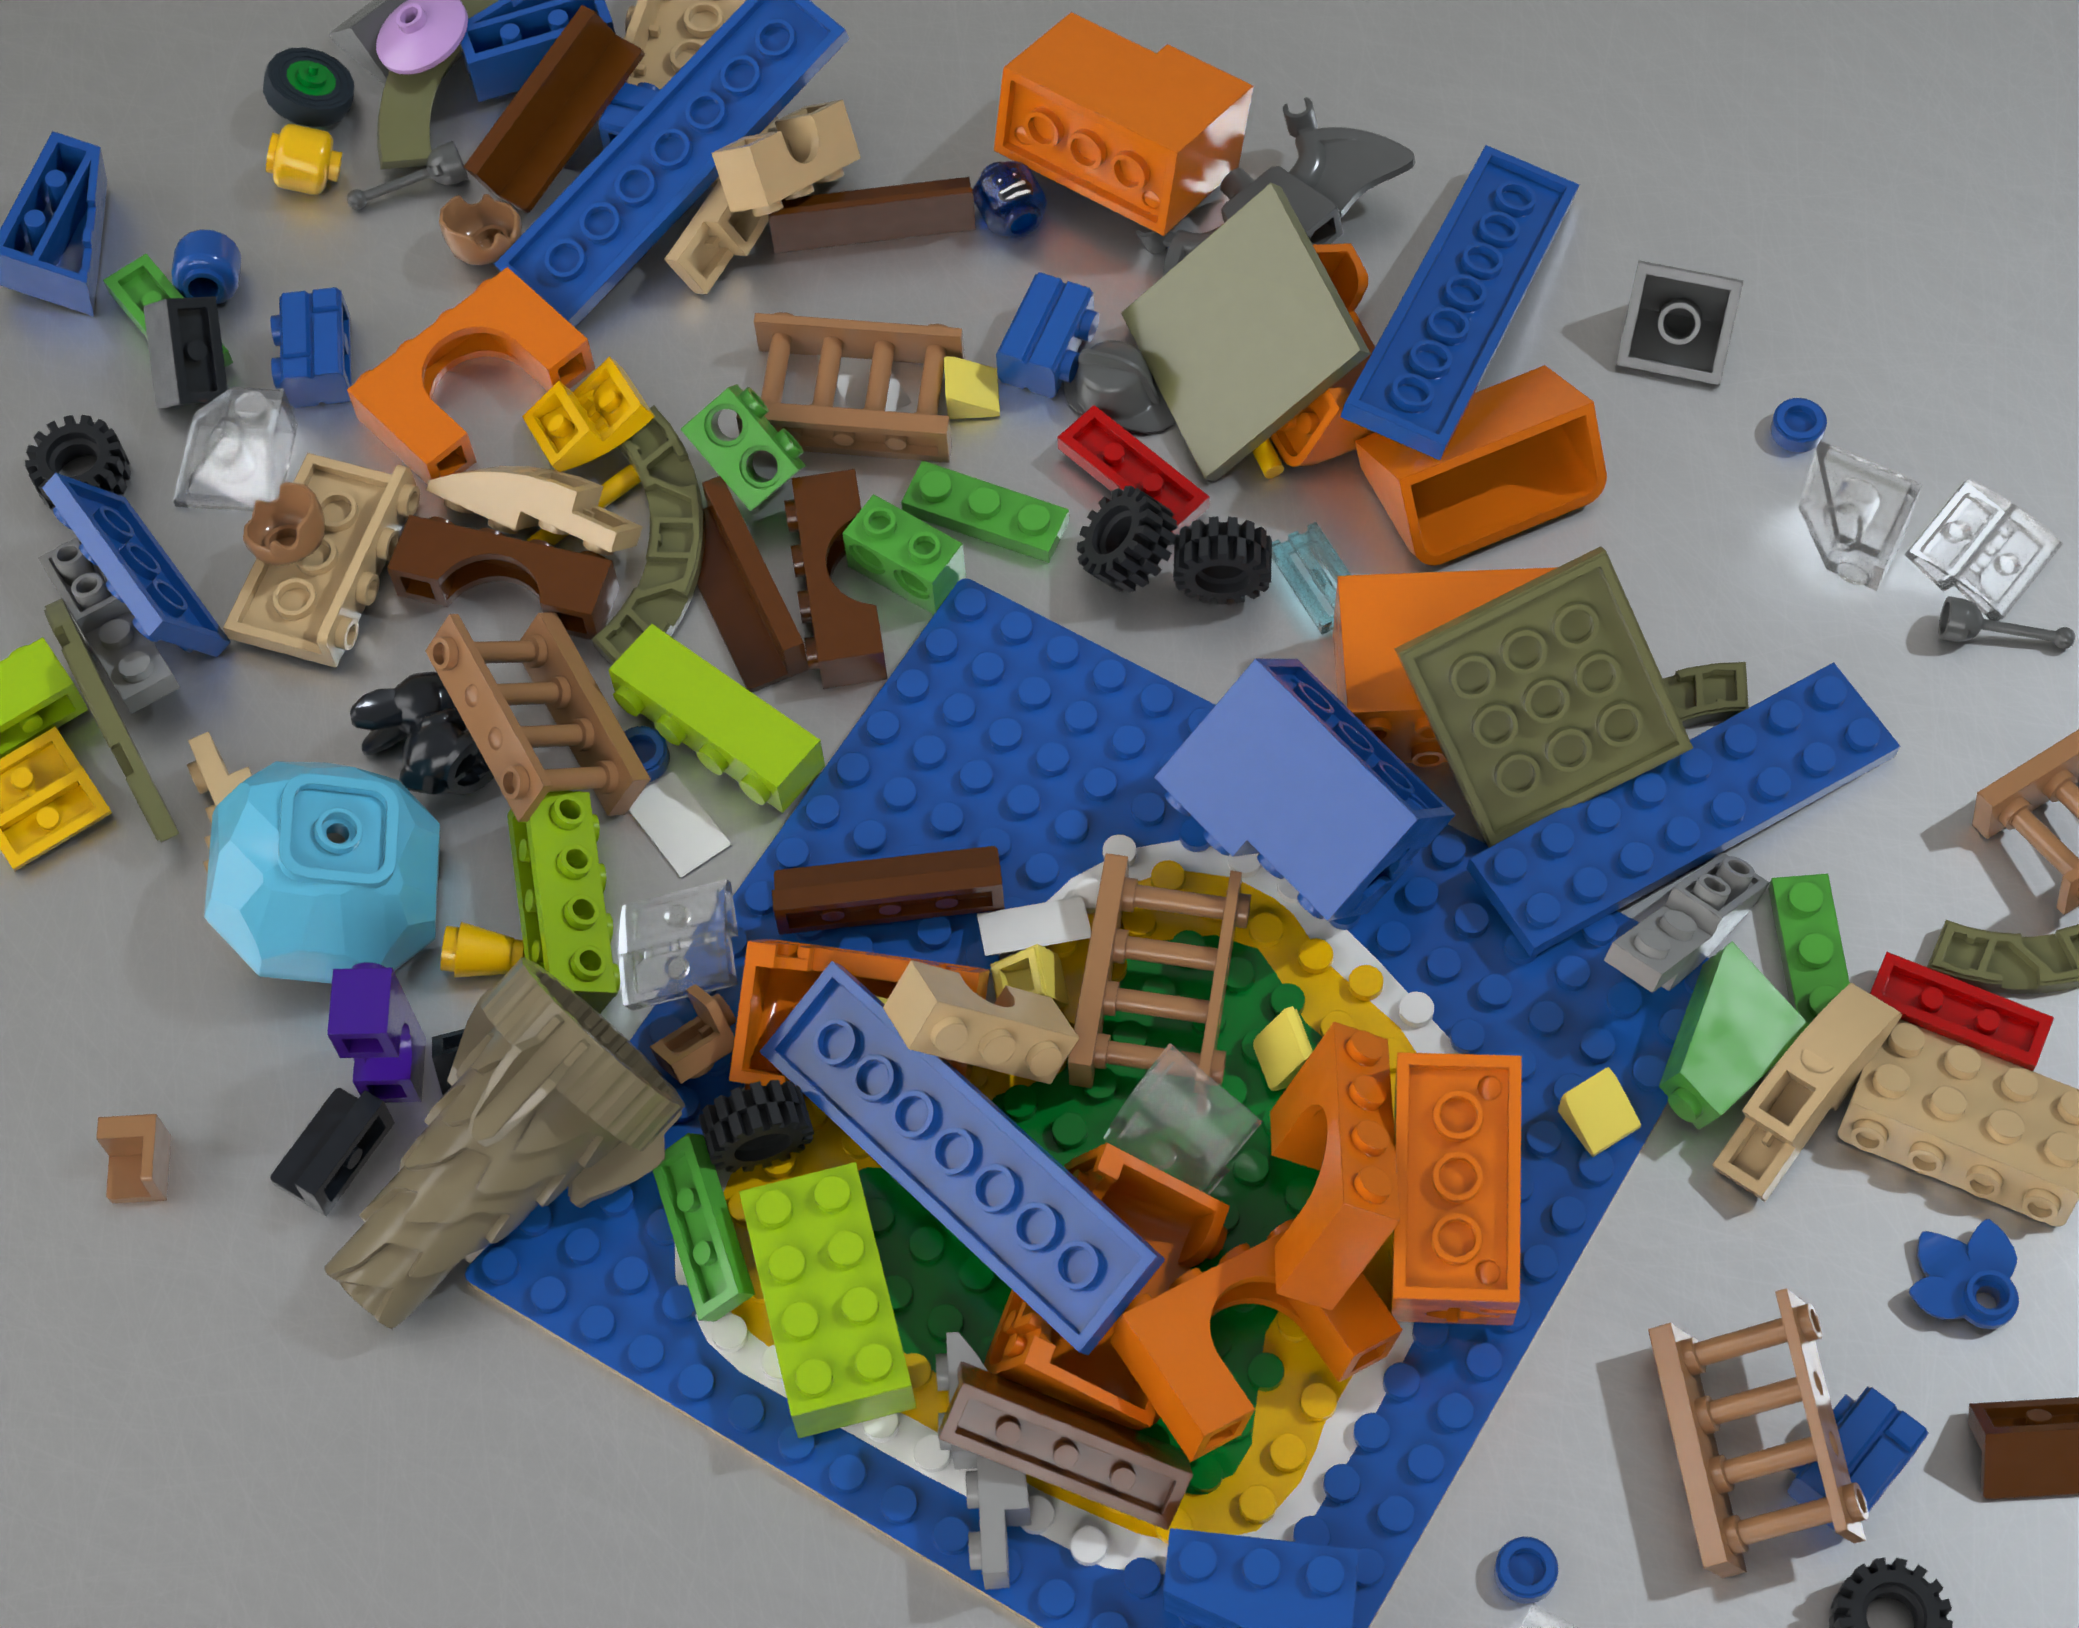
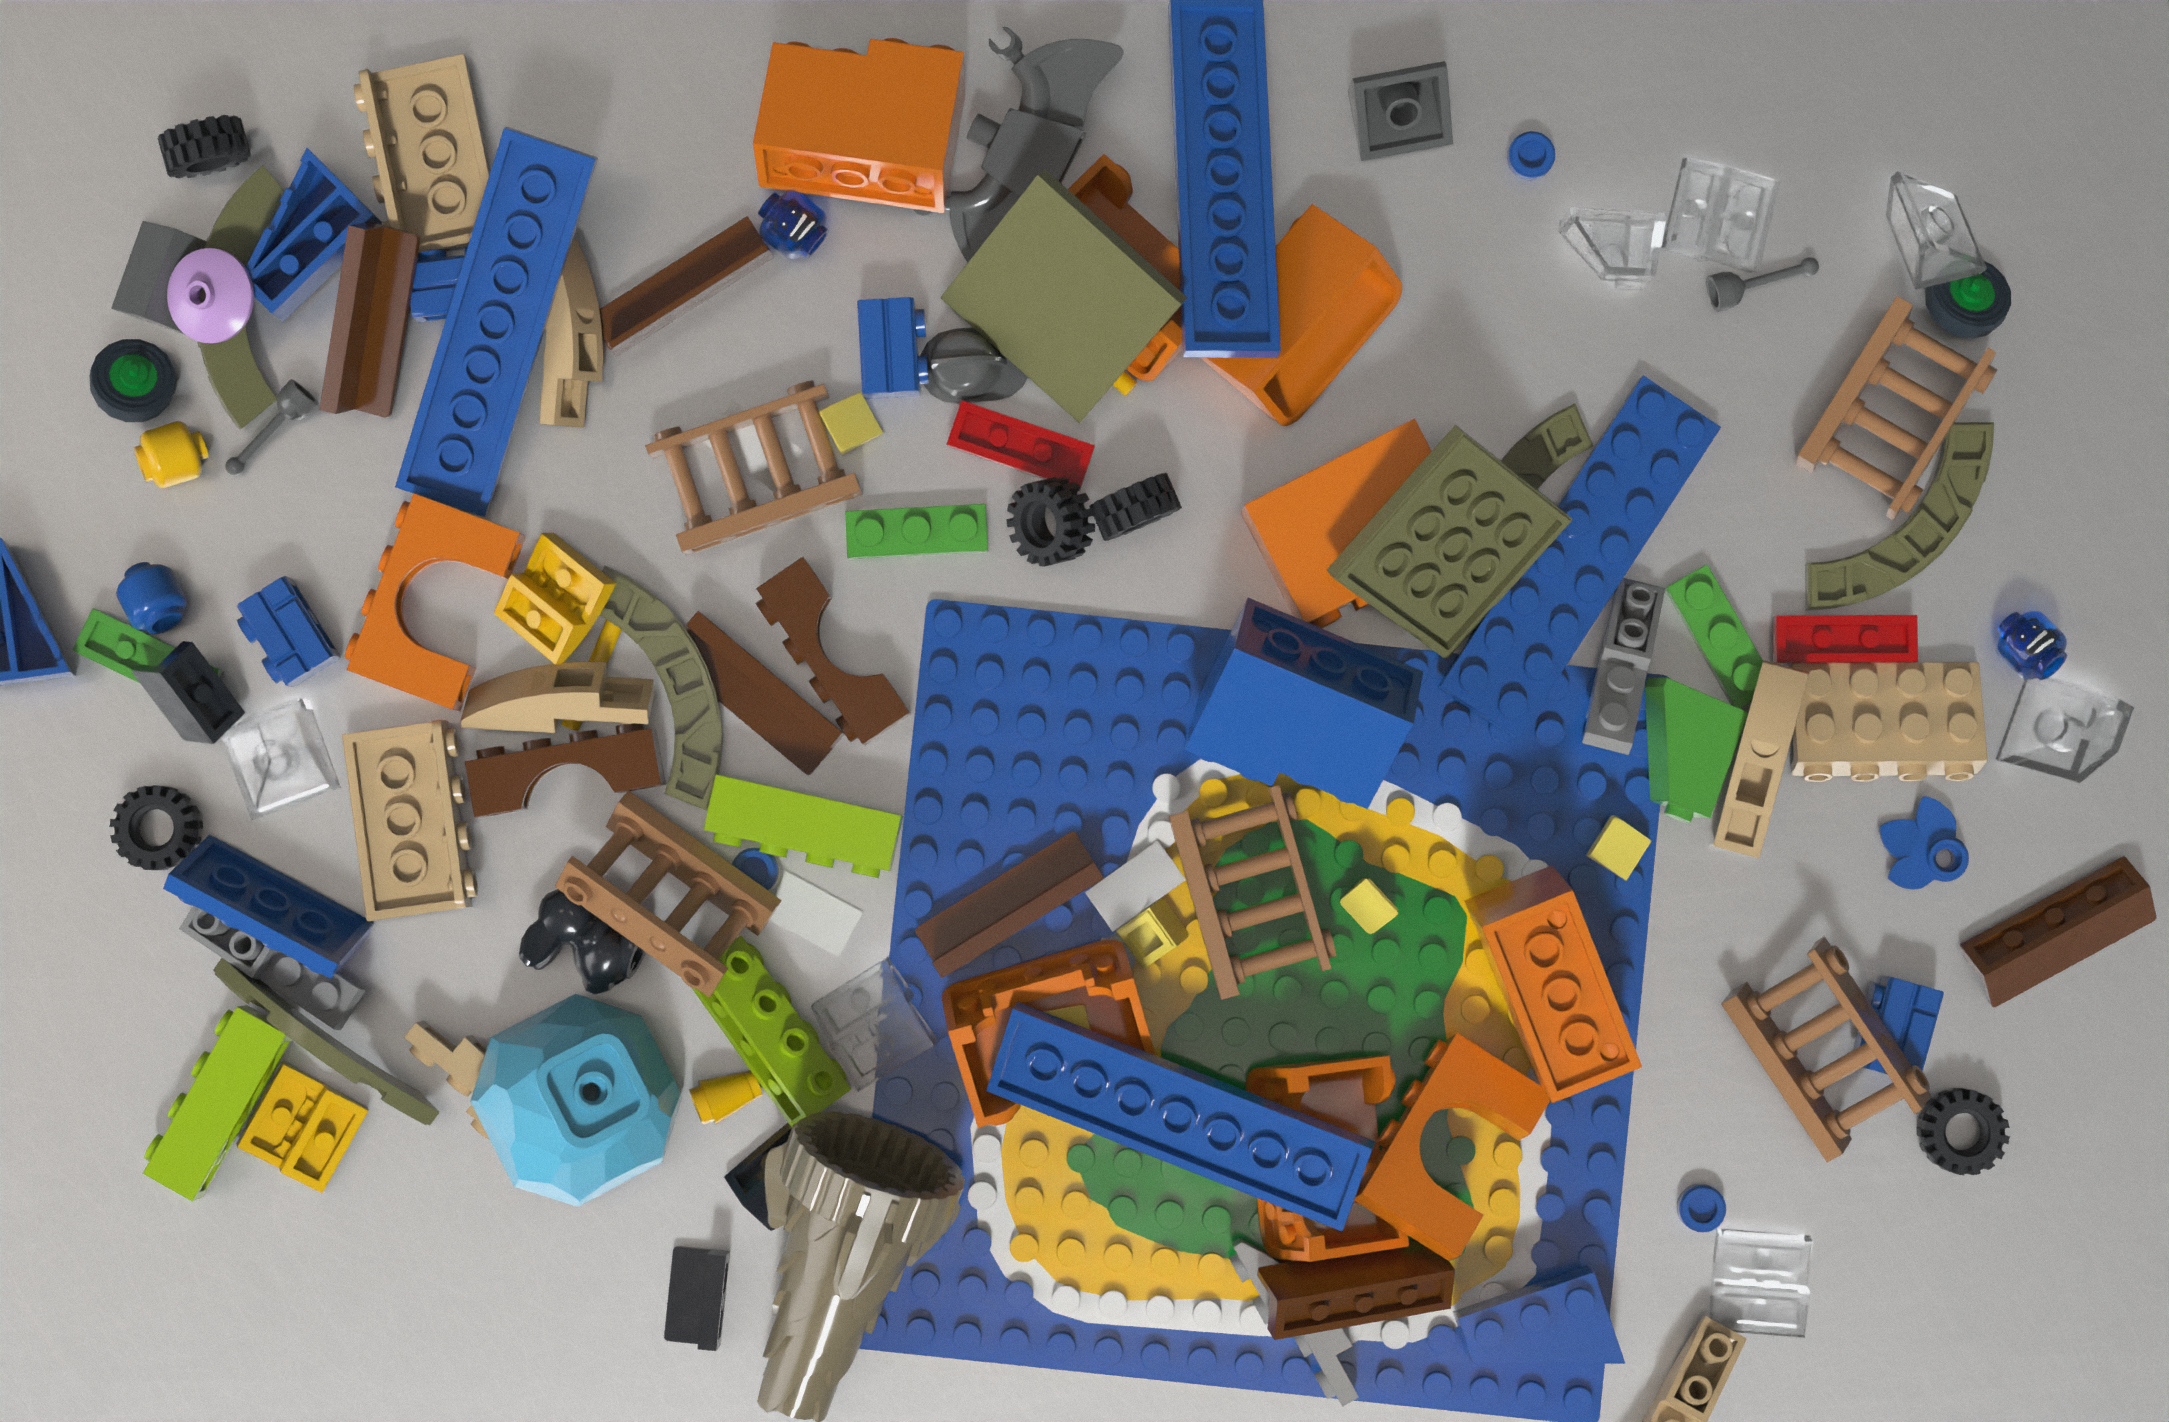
camera: 30 degrees left, 25 degrees up
medium nougat panel [96,1114,171,1204] -> none
medium nougat hair [243,482,325,566] -> none
dark purple arch [327,962,426,1103] -> none
medium nougat hair [439,194,522,265] -> none
medium nougat bracket [650,984,736,1084] -> none
bright green plate [653,1133,755,1322] -> none
bright green brick [680,384,806,512] -> none
black tyre [699,1080,814,1173] -> none
tan arch [712,99,861,216] -> none
lime brick [739,1162,917,1439] -> none
bright green brick [843,494,966,615] -> none
tan arch [883,960,1079,1085] -> none
clear slope [1103,1043,1263,1195] -> none
orange arch [1270,1022,1400,1311] -> none
clear light blue tile [1272,522,1351,635] -> none

